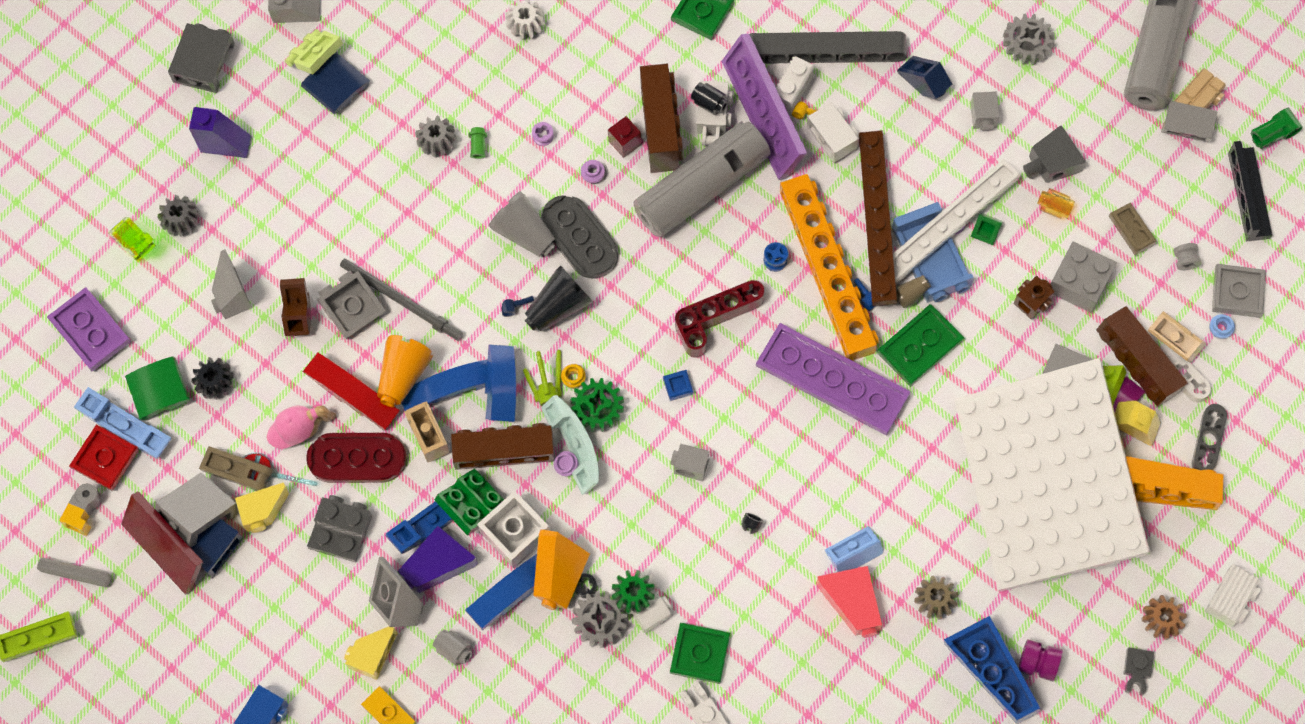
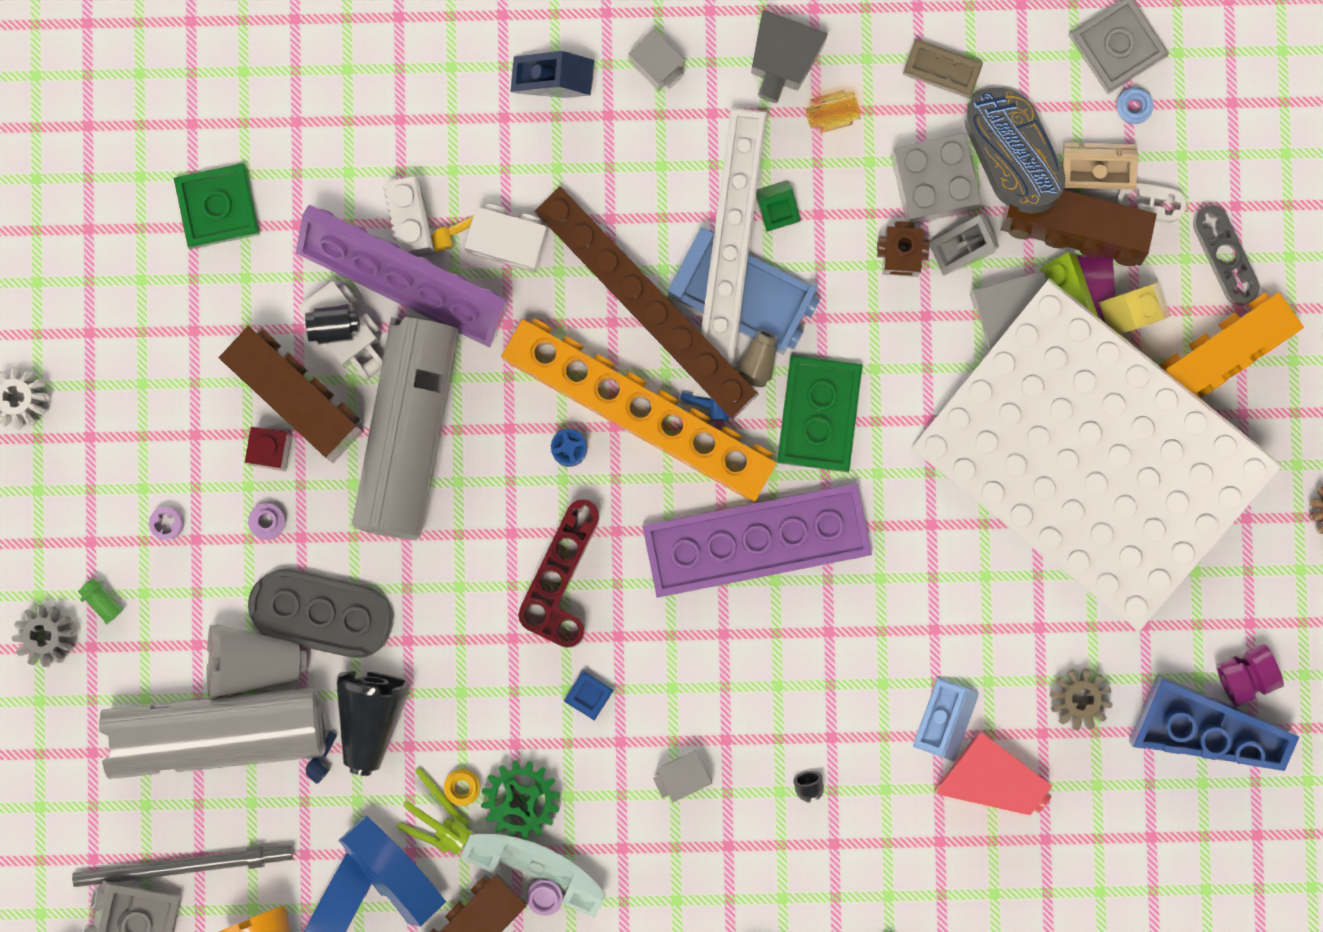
camera: 45 degrees left, 15 degrees up
dark grey beam [749,31,907,64] -> none
light grey wheel [1173,243,1202,270] -> none
none -> light grey piece [99,687,326,779]
none -> light grey slope [930,213,999,275]
none -> dark grey tile [964,88,1065,214]

